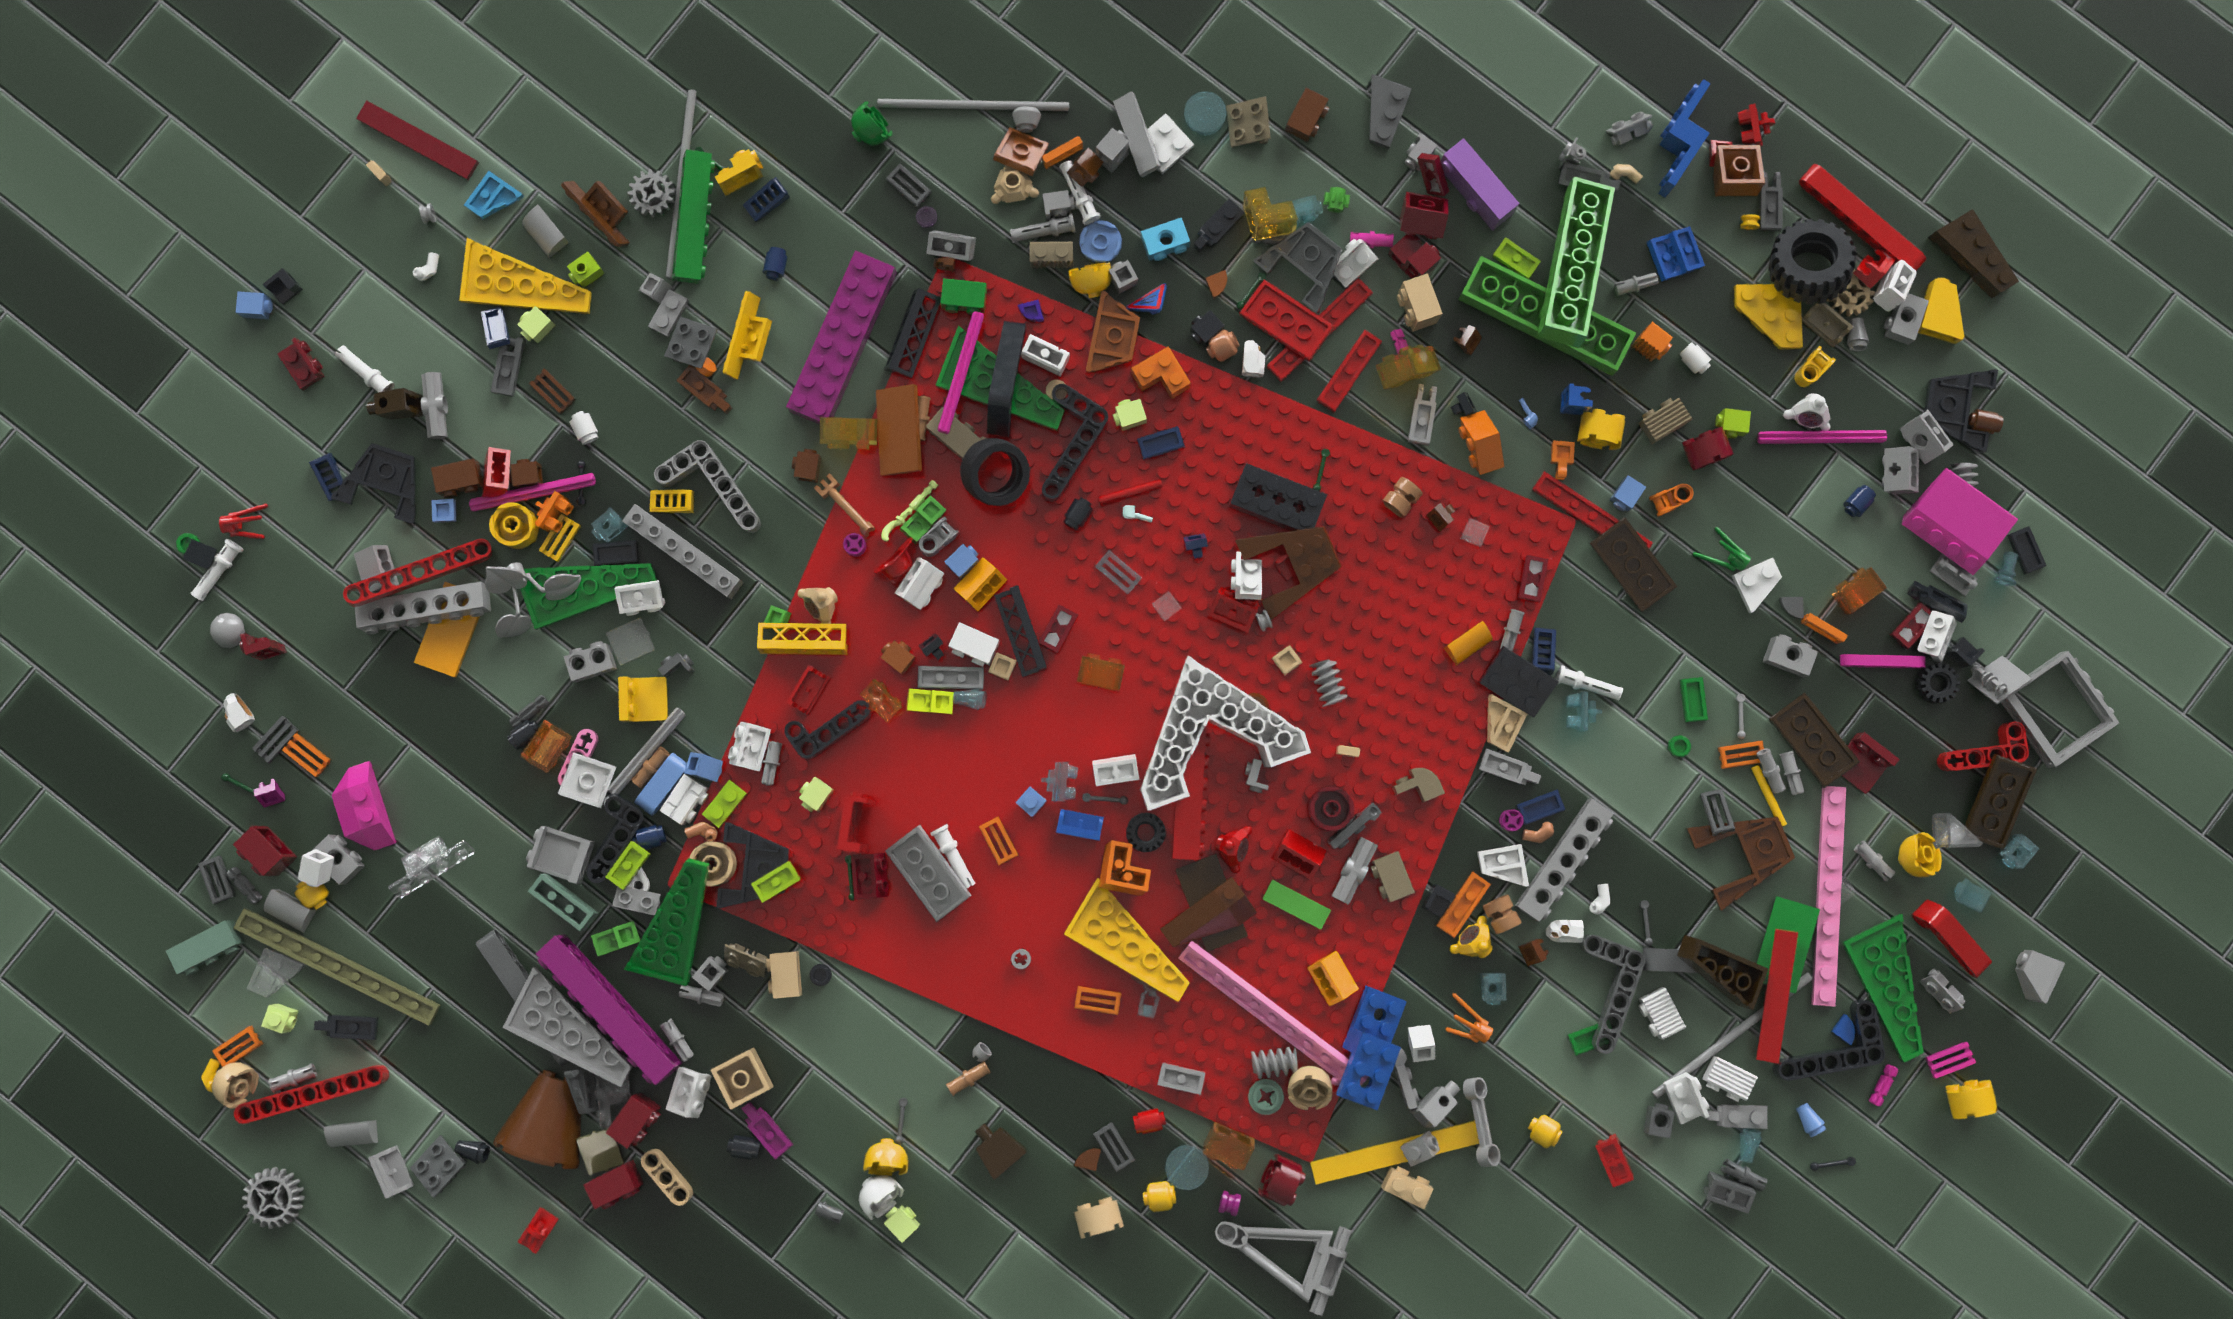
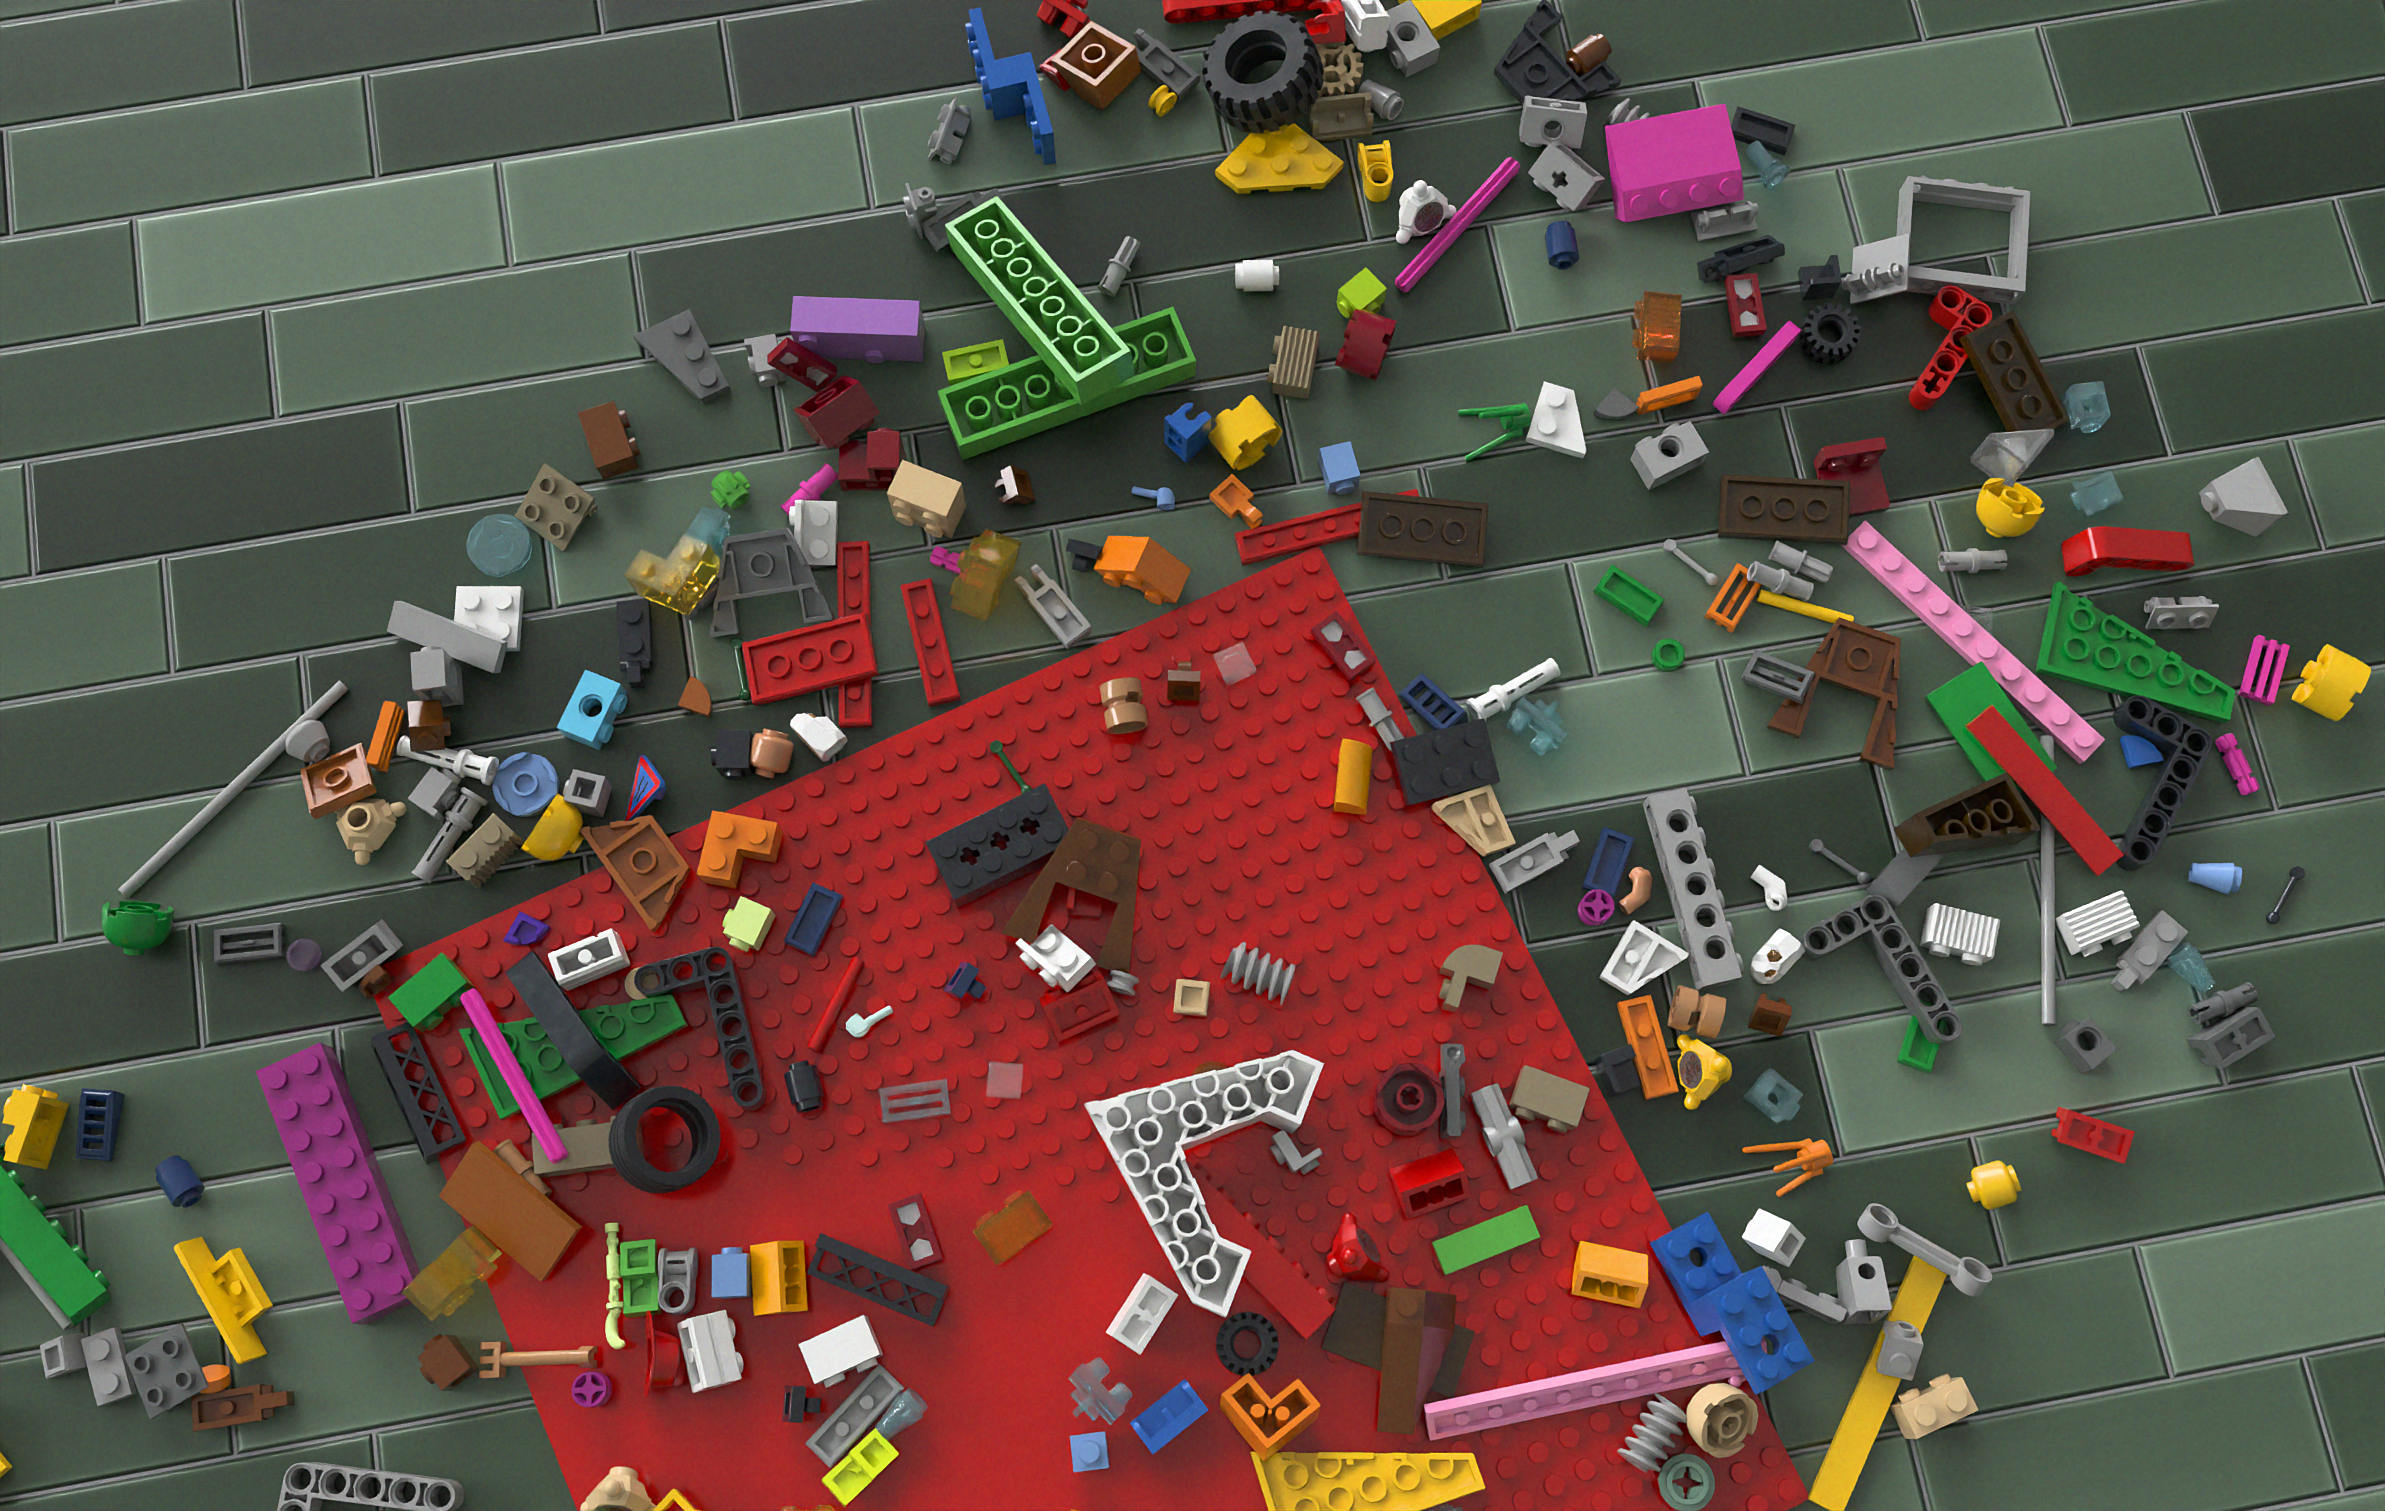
camera: 50 degrees left, 10 degrees down
dark orange brick [881,640,916,675] -> none
tan tile [988,652,1017,681] -> none
dark grey hinge [1082,793,1128,805] -> none
tan tile [1336,745,1360,758] -> none
tan arm [1610,164,1643,184] -> none
orange brick [1632,322,1673,361] -> none
blue slope [1646,227,1705,282] -> none
orange piece [1649,483,1694,517] -> none
white bracket [1663,1072,1710,1125] -> none
white bracket [1917,611,1957,663] -> none

